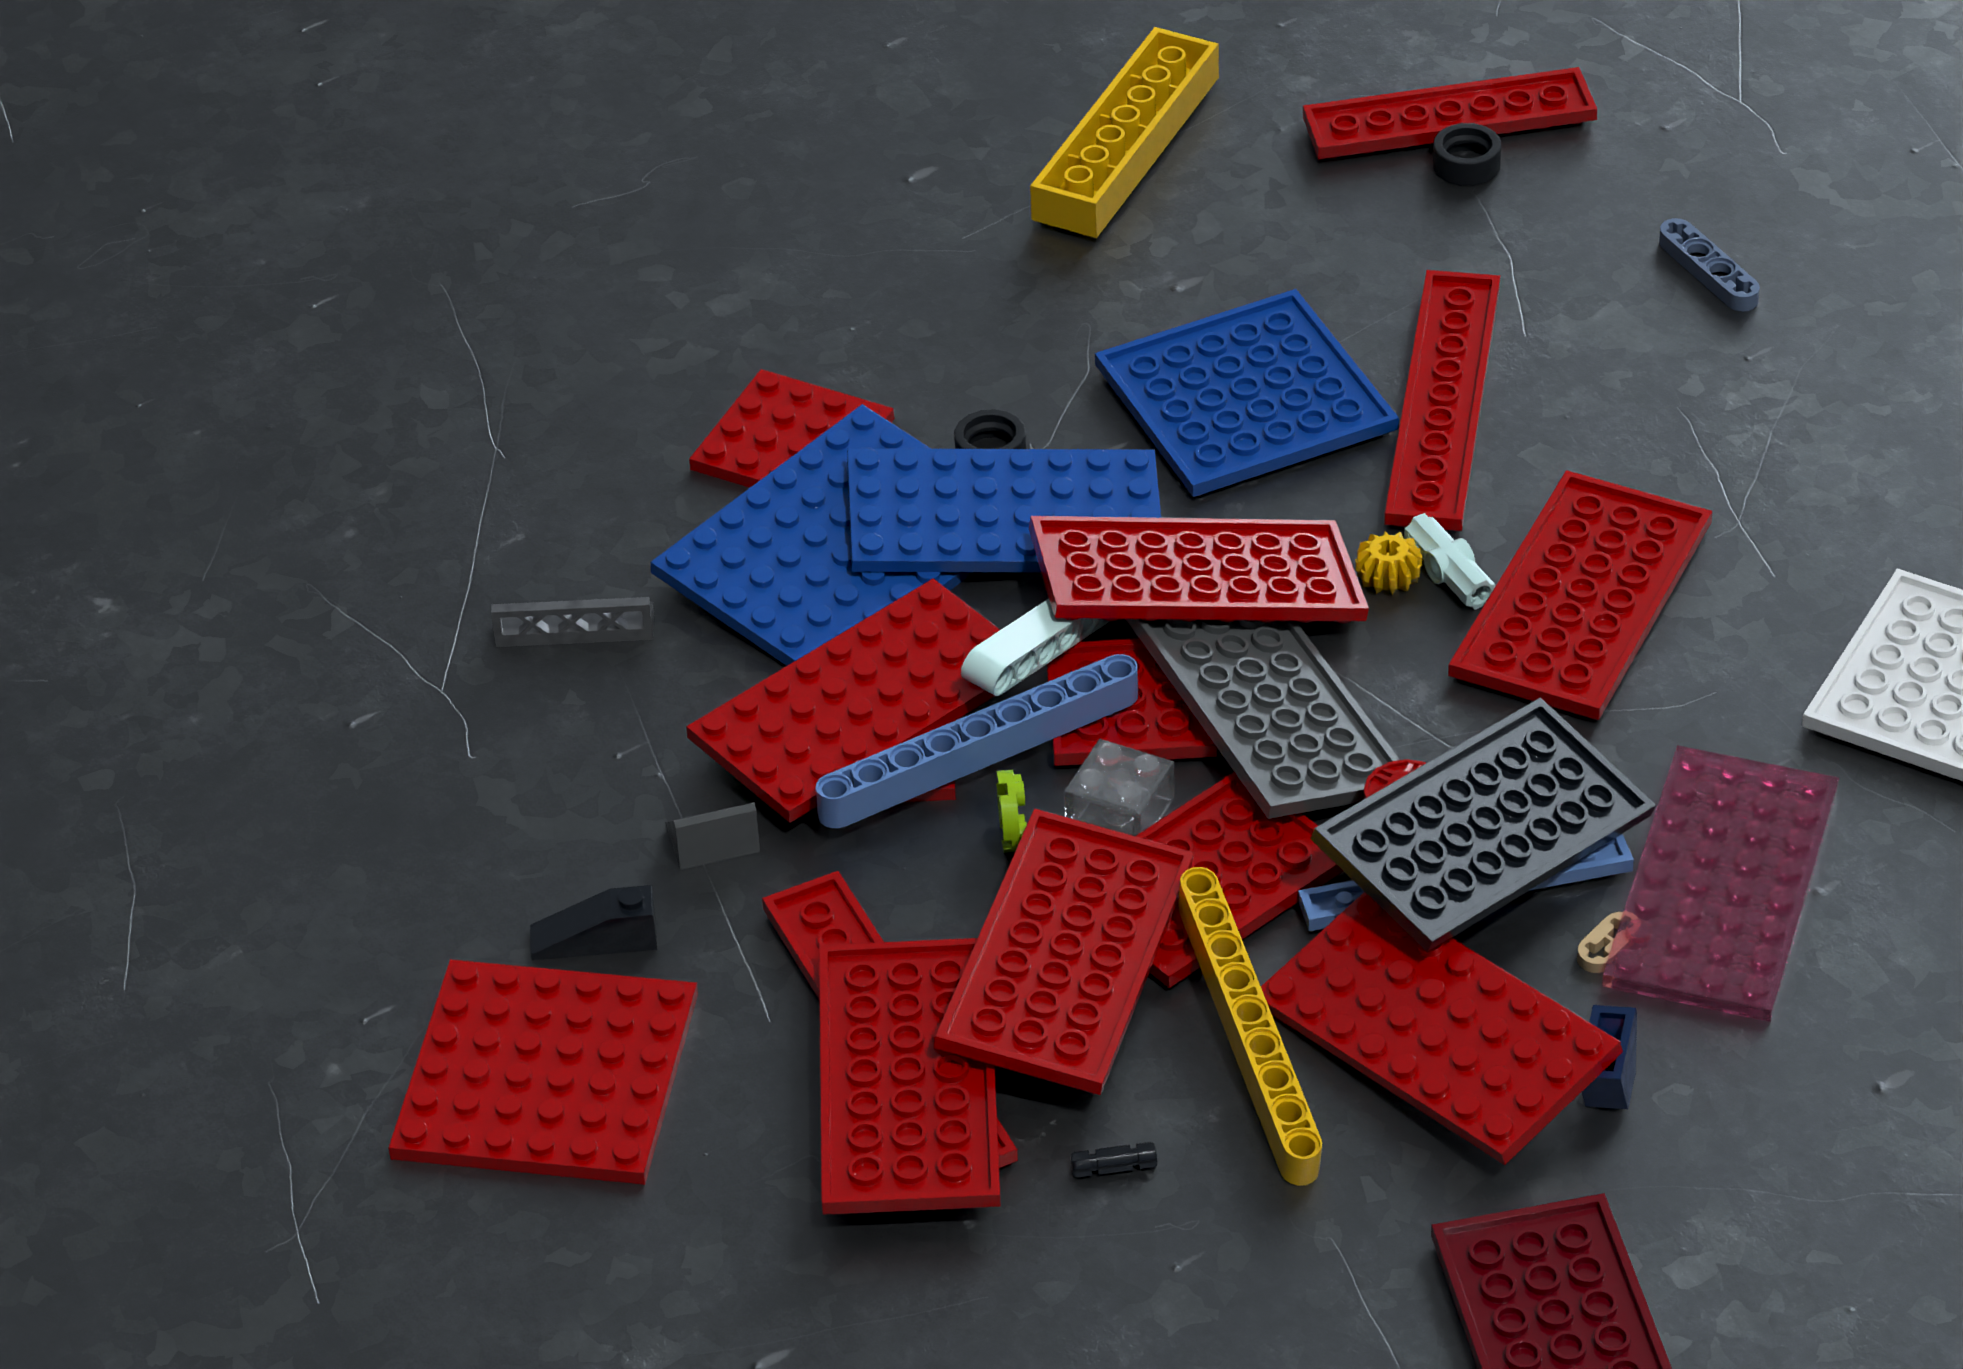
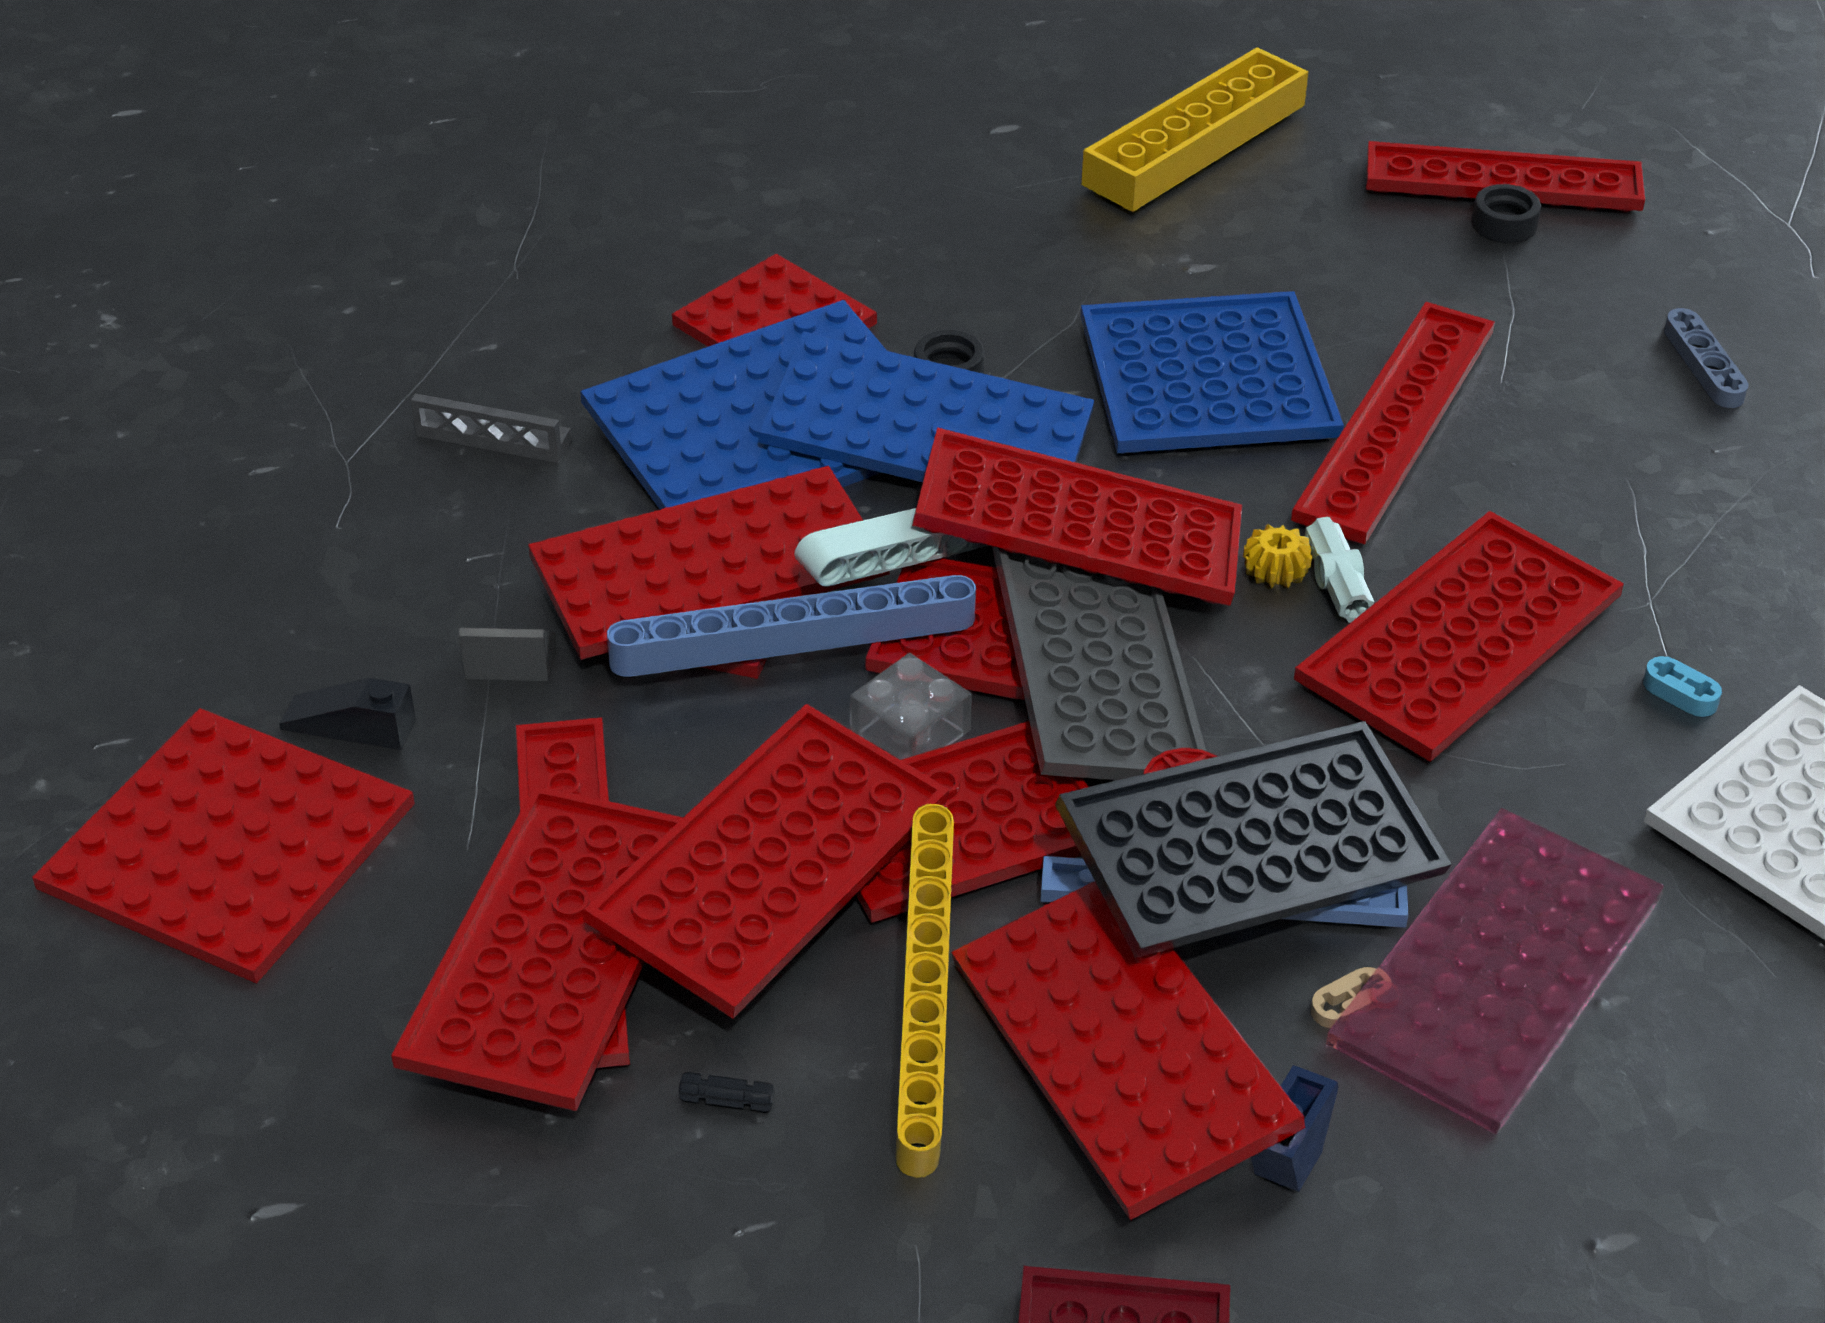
camera: 15 degrees right, 0 degrees up
lime plate [996,769,1027,853] -> none
none -> medium azure beam [1643,656,1722,717]

